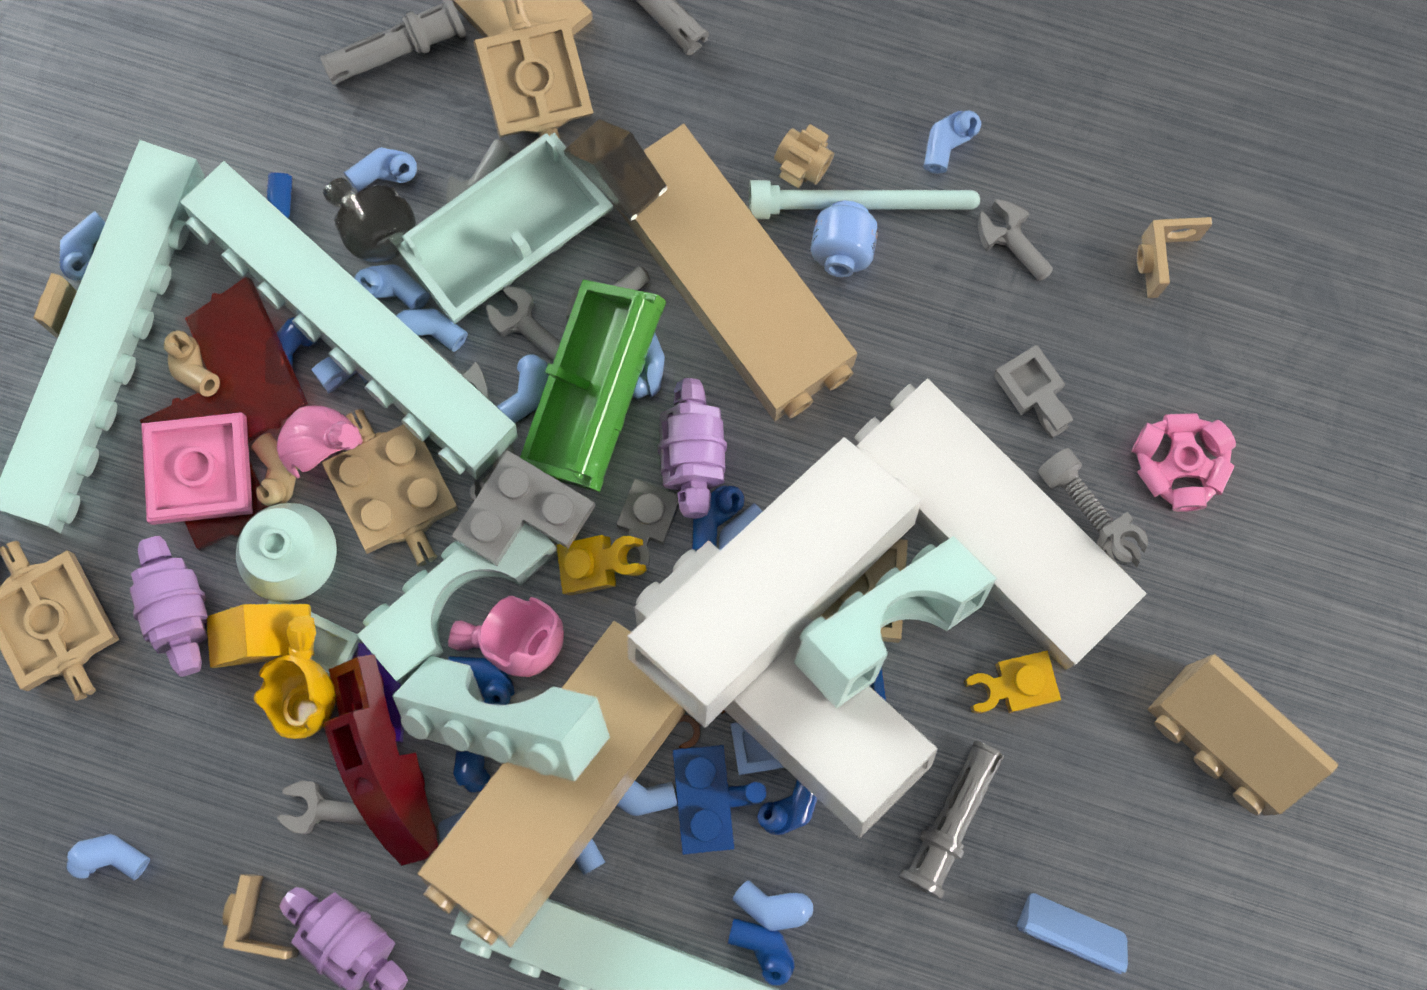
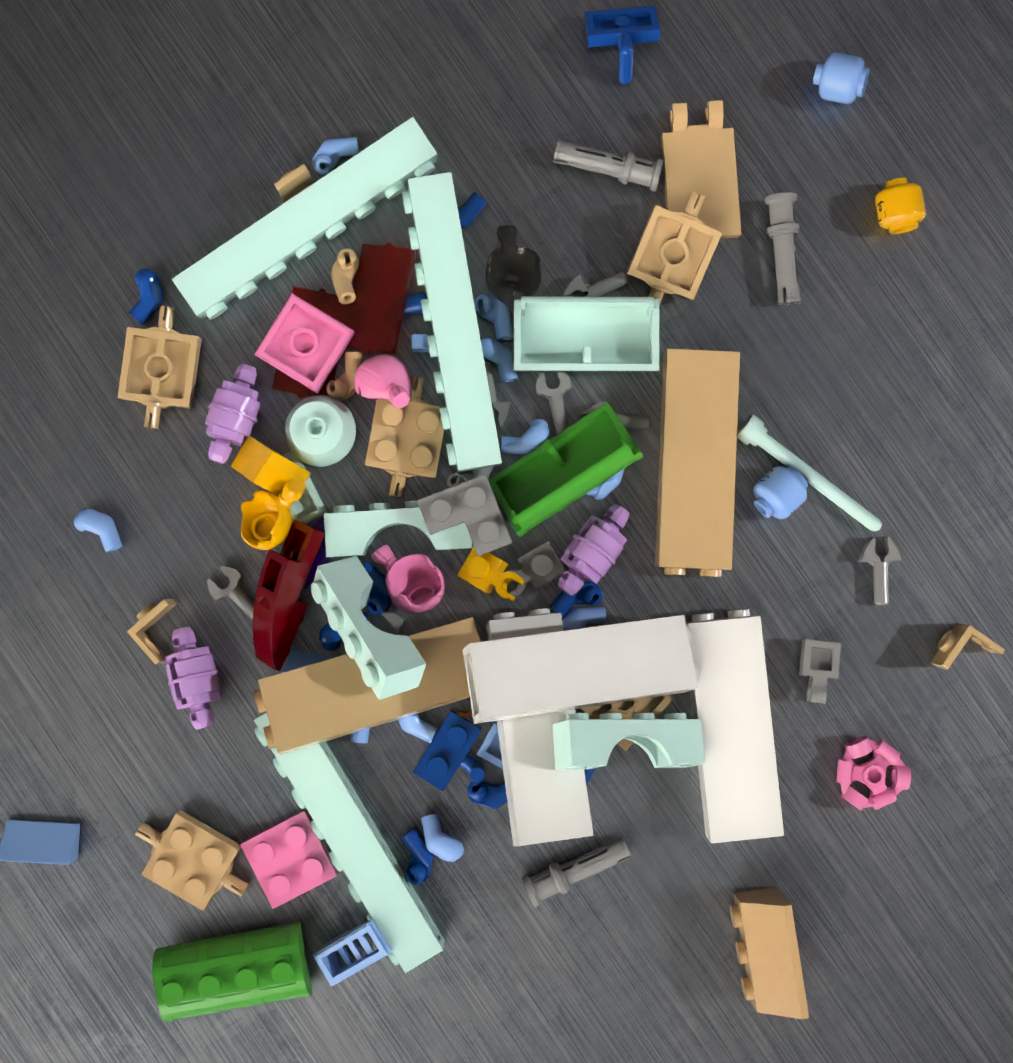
camera: 35 degrees right, 10 degrees up
light blue arm [344,148,417,192] -> none
clear smoke slope [564,119,667,222] -> none
tan gear [774,124,834,188] -> none
light blue arm [923,110,981,173] -> none
yellow plate [963,650,1061,714] -> none
light blue slope [1016,893,1128,974] -> none
light grey bar [1038,448,1148,572] -> none

